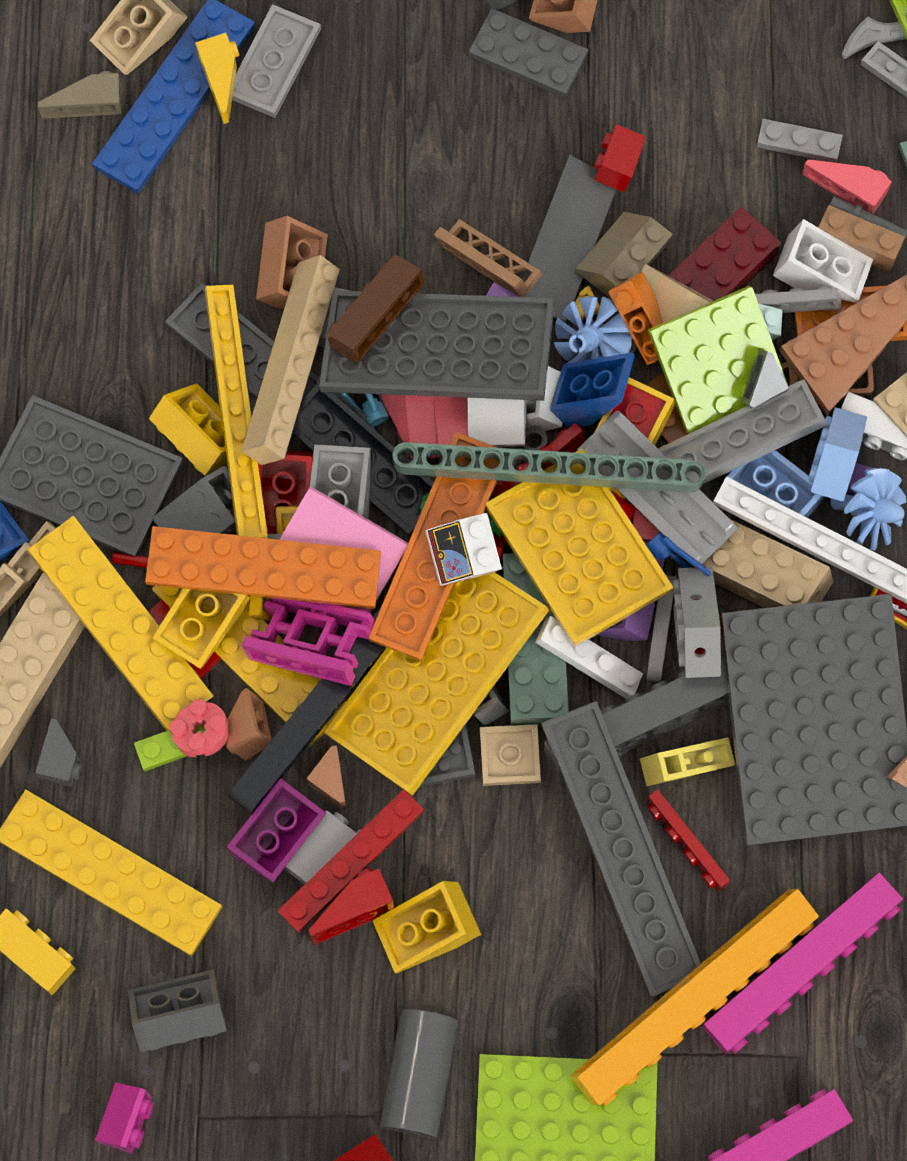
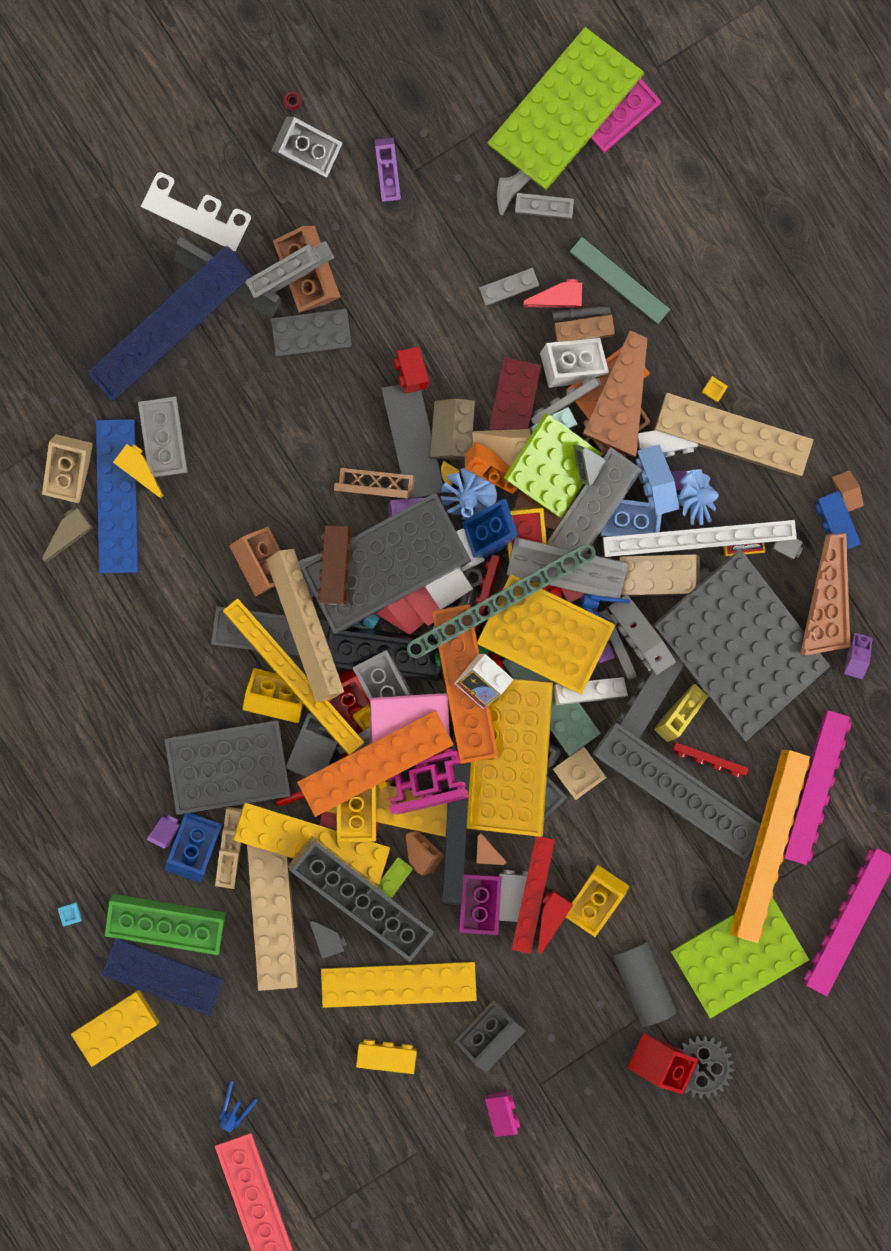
camera: 35 degrees left, 15 degrees up
coral plate [170,699,229,757] -> none
none -> dark grey brick [288,835,434,962]

